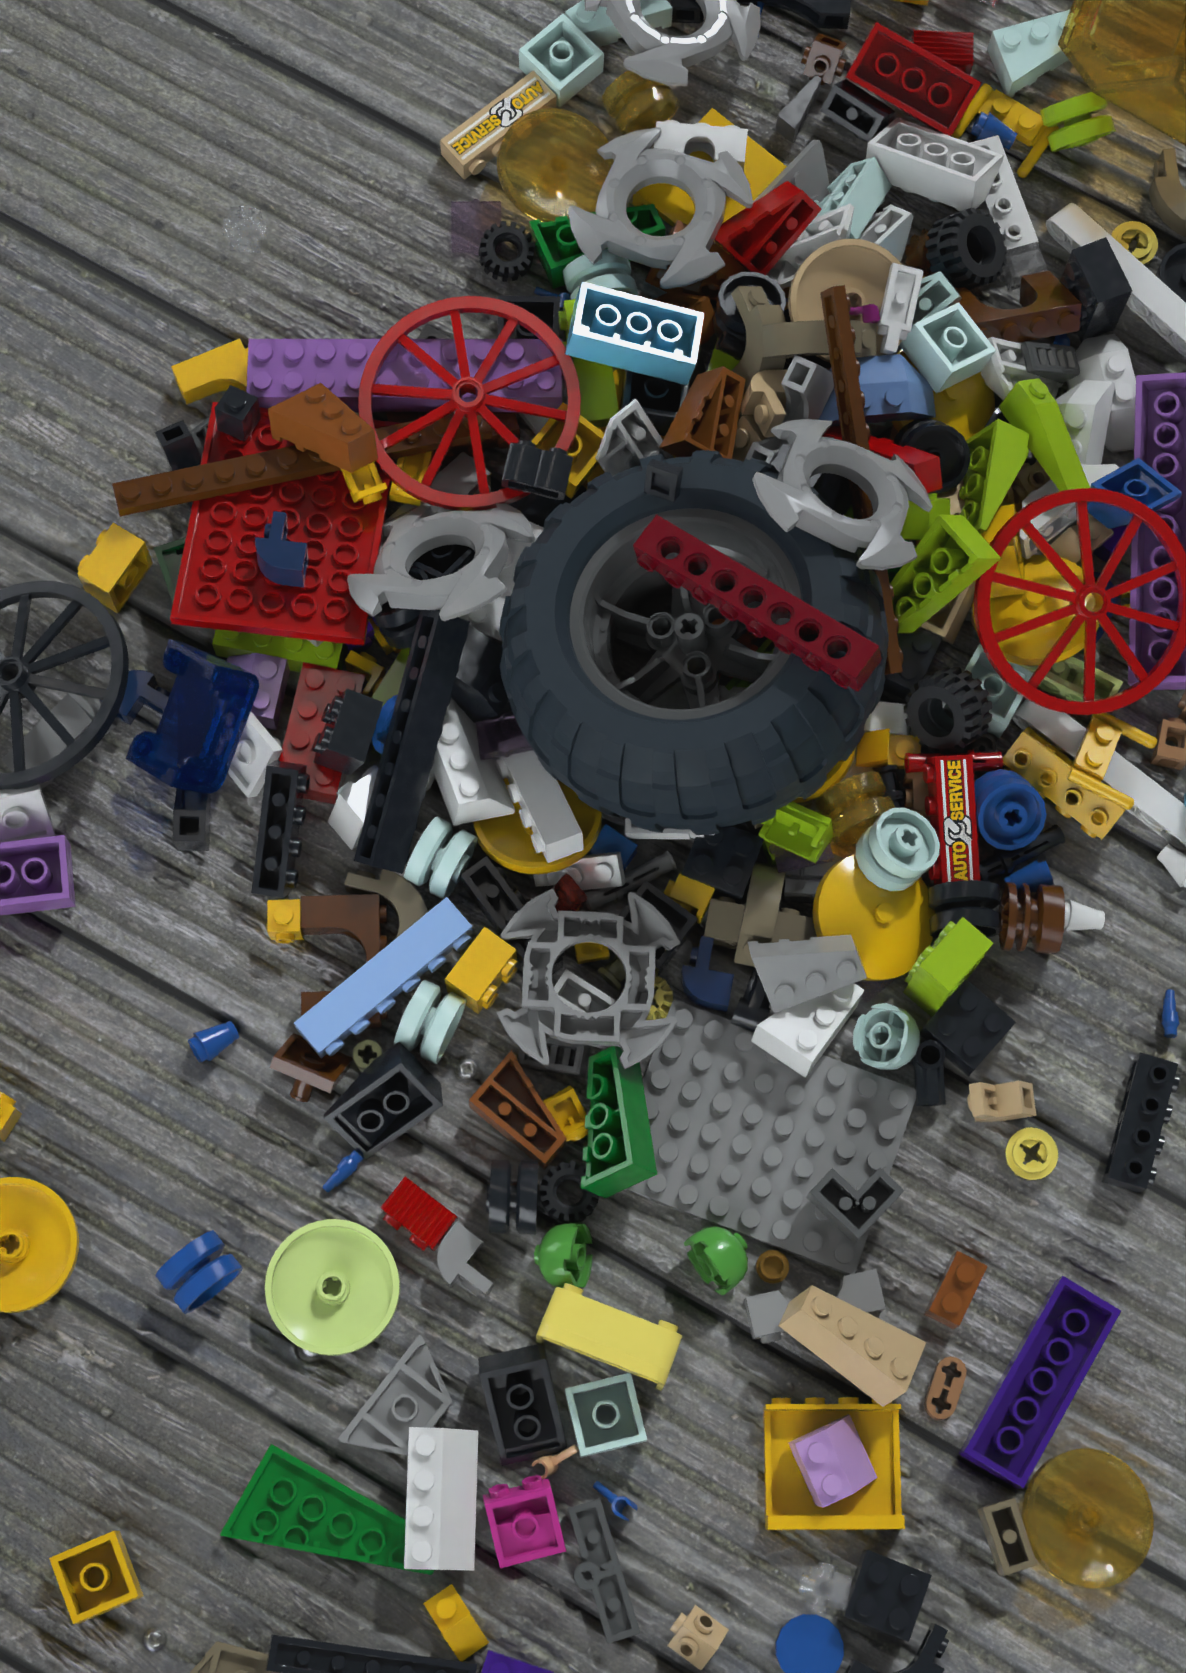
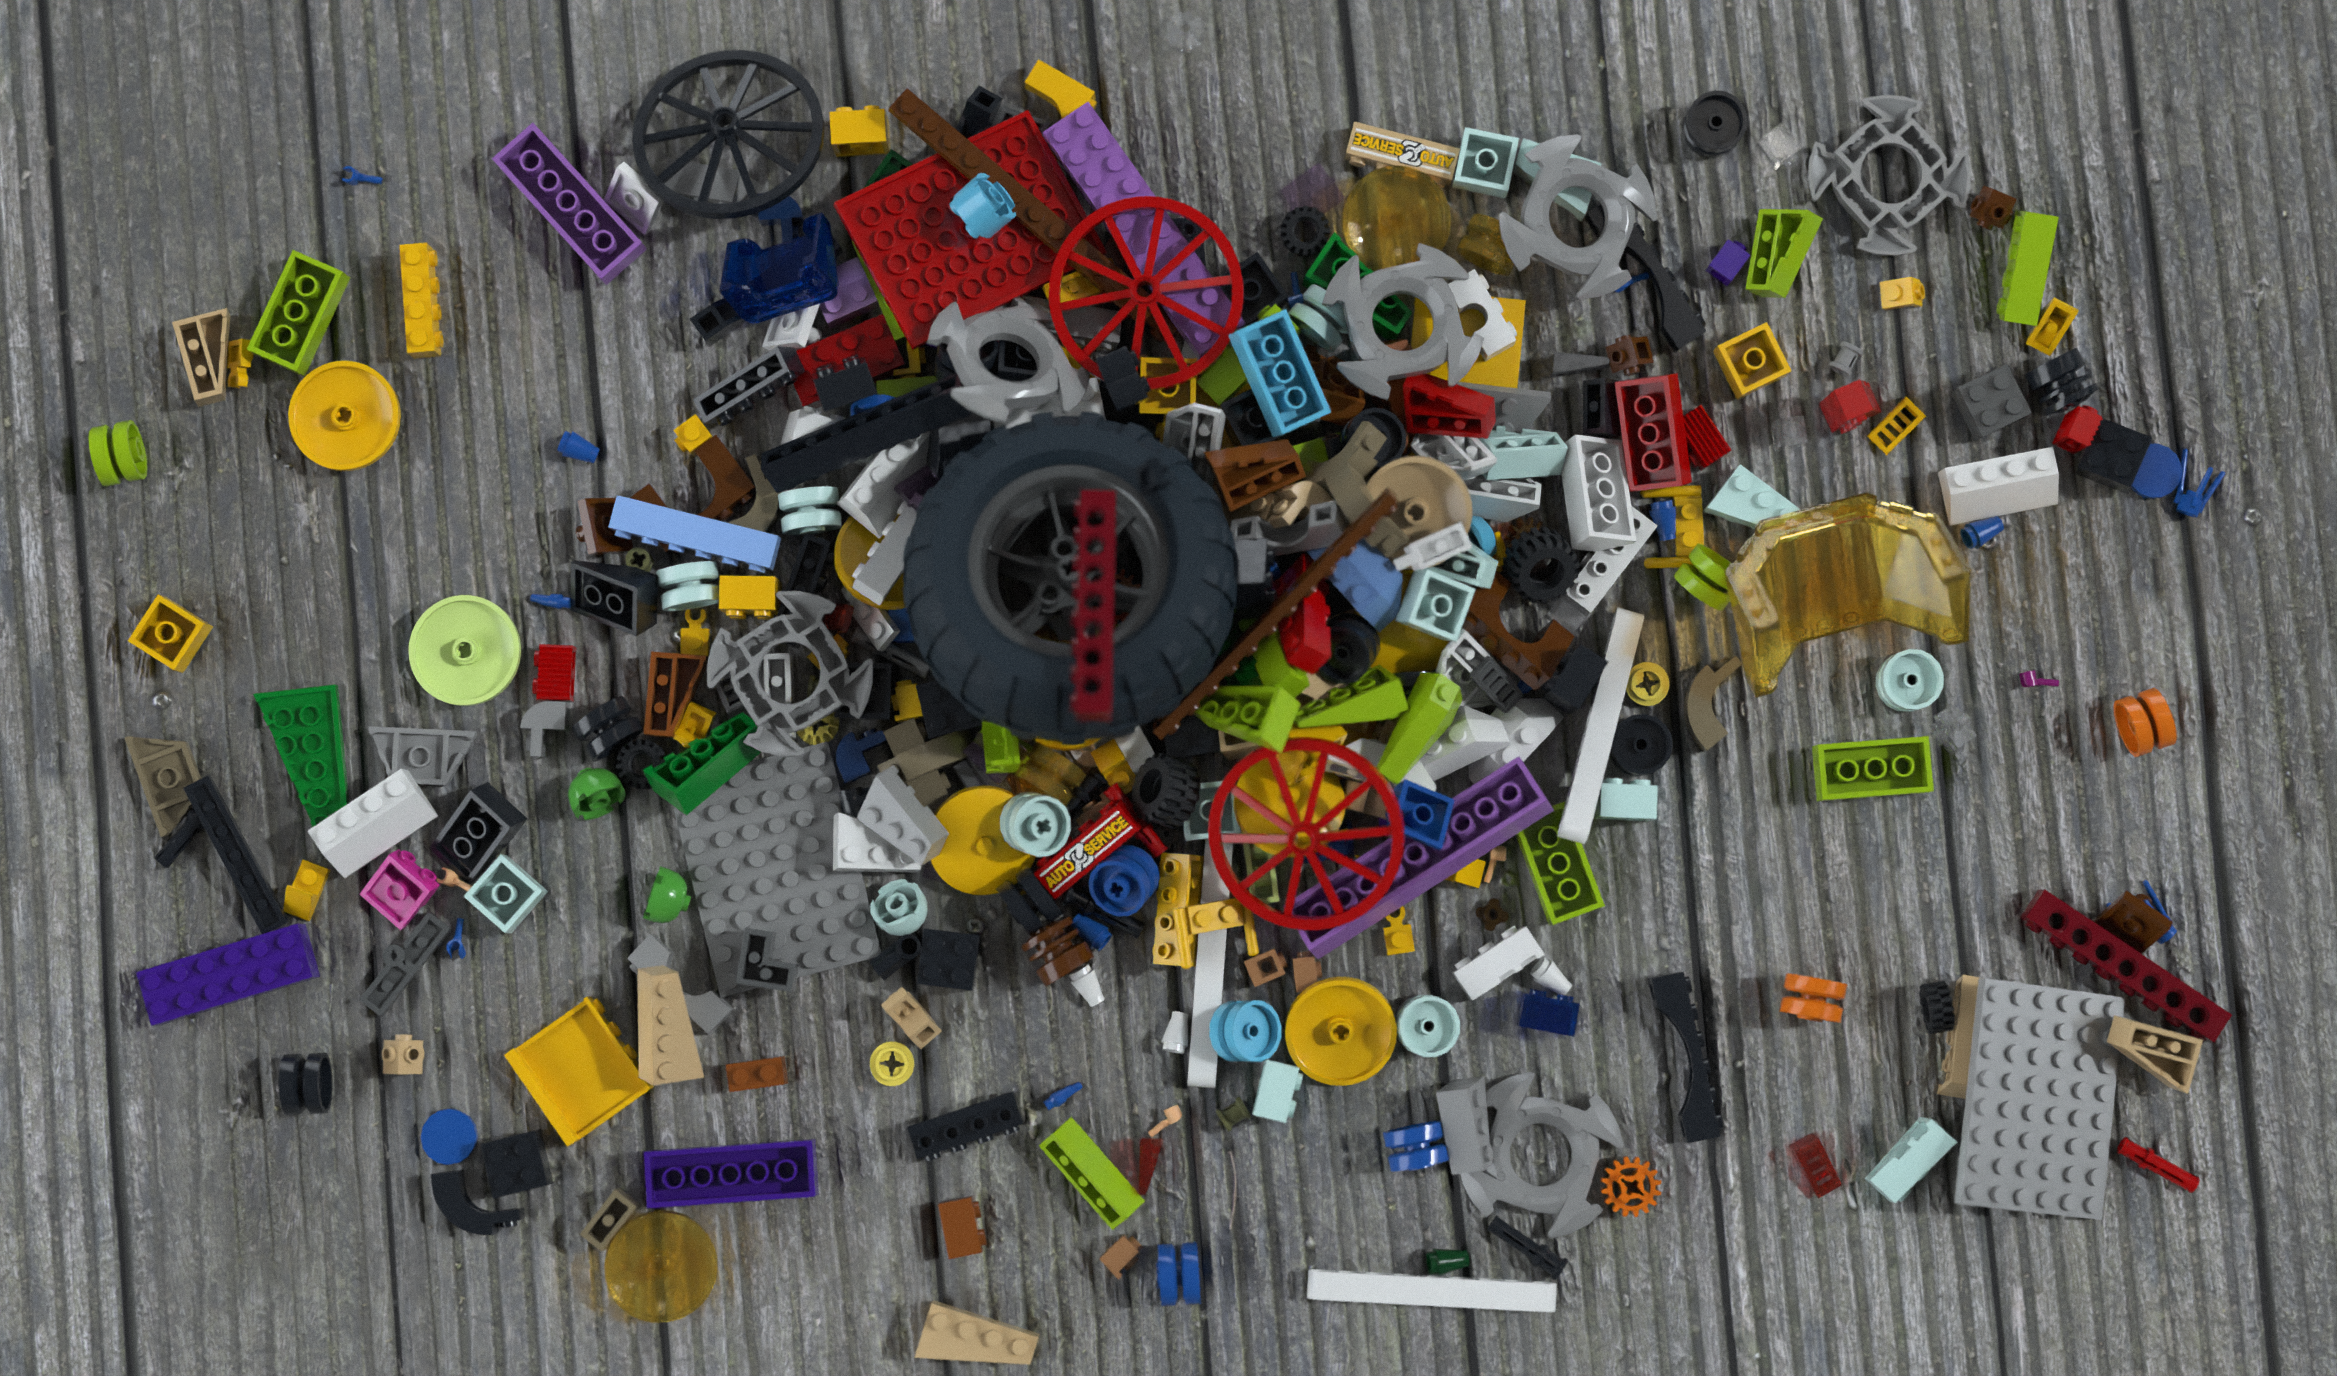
camera: 60 degrees right, 10 degrees up
blue wheel [155,1230,243,1314] -> none
black brick [215,385,261,442] -> none
dark blue brick [255,511,309,587] -> none
dark orange wedge [268,383,378,473] -> none
yellow bracket [341,462,388,505] -> none
light yellow windscreen [536,1283,682,1391] -> none
light grey piece [752,419,933,570] -> none
pearl gold plate [756,1250,789,1284] -> none
lavender slope [788,1414,878,1508] -> none
clear brick [798,1562,852,1615] -> none
magenta hand [849,304,880,324] -> none
lime brick [903,917,993,1017] -> none
medium nougat beam [924,1356,967,1420] -> none
none -> yellow plate [680,609,710,657]
none -> medium azure brick [950,173,1016,238]

